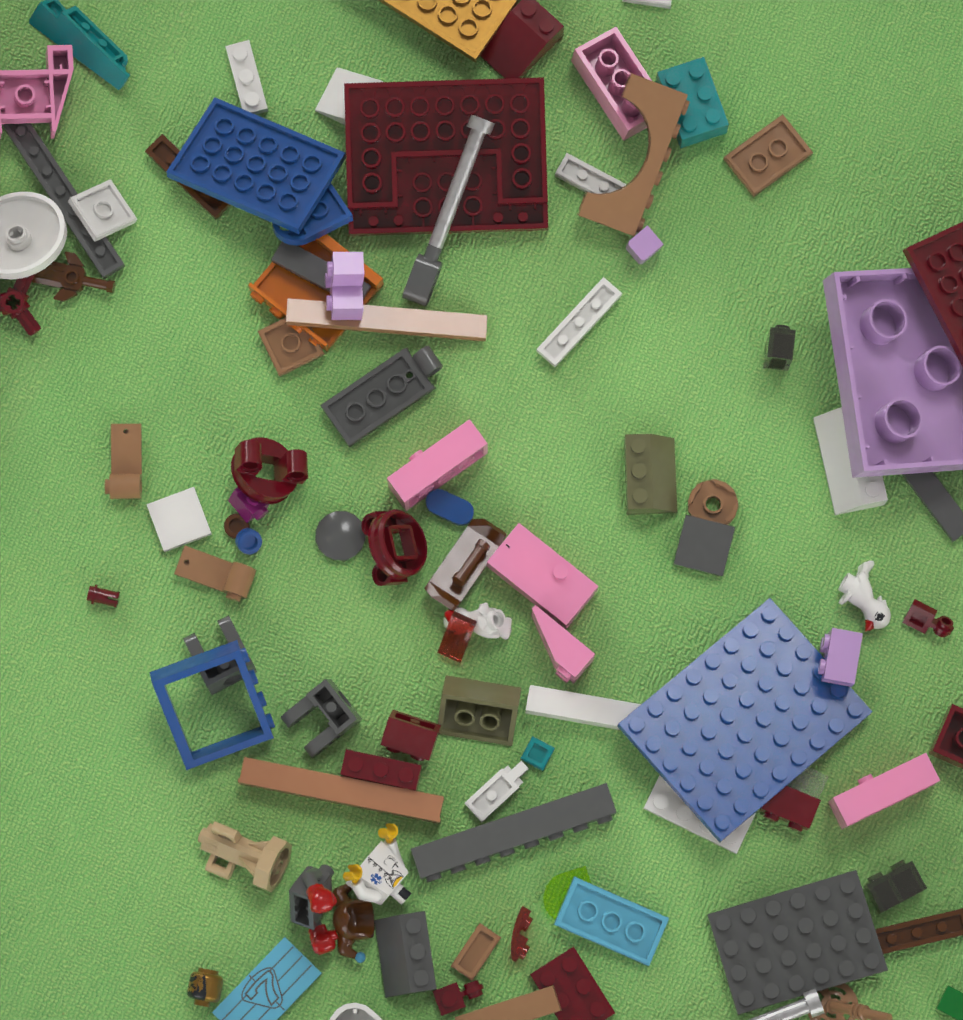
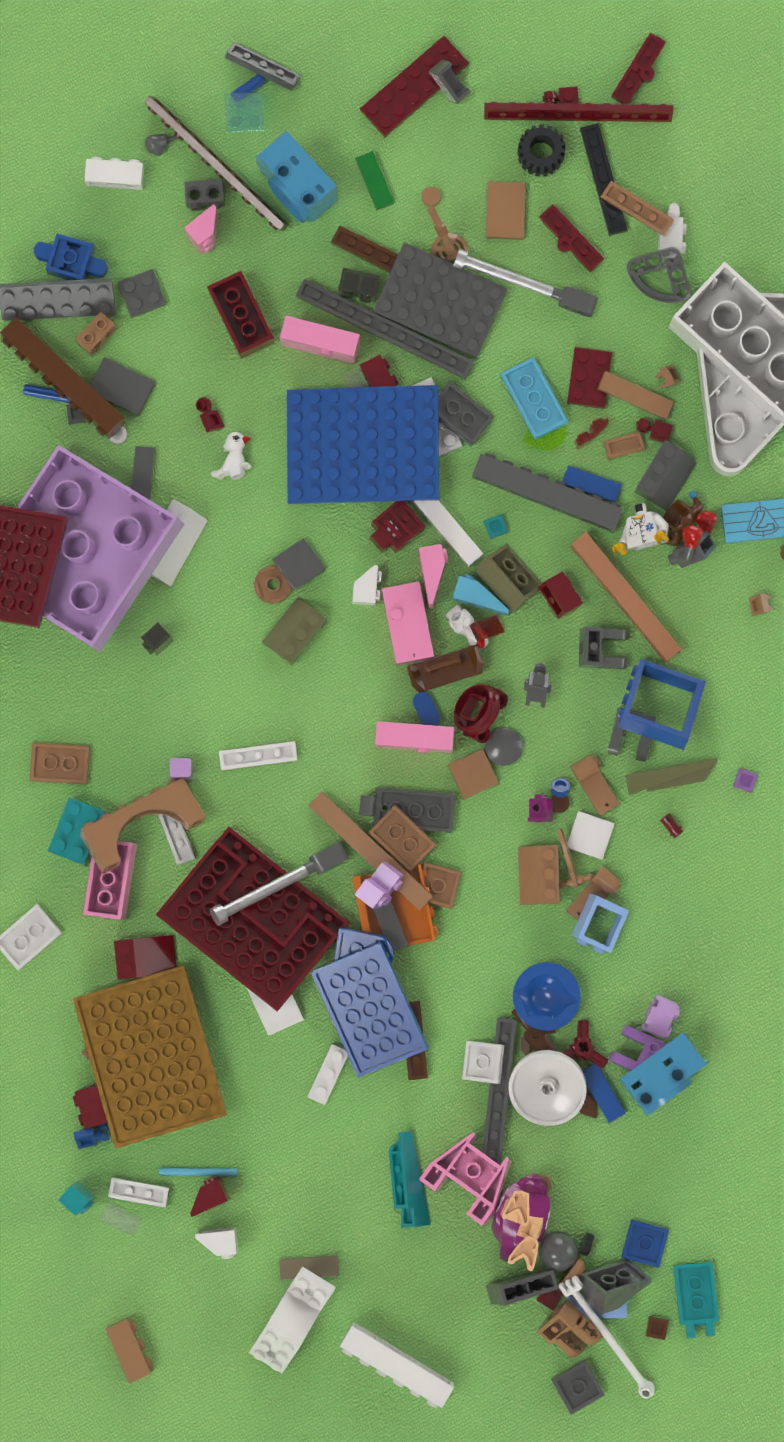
camera: 140 degrees left, 5 degrees up
tan piece [198,821,292,893] -> none
dark red piece [231,437,308,504] -> none
dark red brick [340,749,422,791] -> none
white hinge [464,761,528,822] -> none
lavender brick [818,628,863,687] -> none
none -> dark grey plate [296,279,474,380]
none -> white slope [352,565,382,606]
none -> medium nougat tile [368,805,437,872]
none -> dark red piece [369,501,425,553]
none -> dark grey tile [439,381,494,446]
none -> medium nougat tile [448,749,499,800]
none -> medium azure slope [453,574,509,616]
none -> blue piece [513,962,581,1031]
none -> medium nougat slope [518,845,560,905]
none -> dark grey hinge [524,663,552,708]
none -> medium nougat piece [558,828,593,888]
none -> blue tile [562,465,622,502]
none -> light blue window [571,894,629,954]
none -> olive wedge [625,759,718,795]
none -> medium lavender tile [733,768,758,793]
none -> medium nougat tile [749,593,773,616]

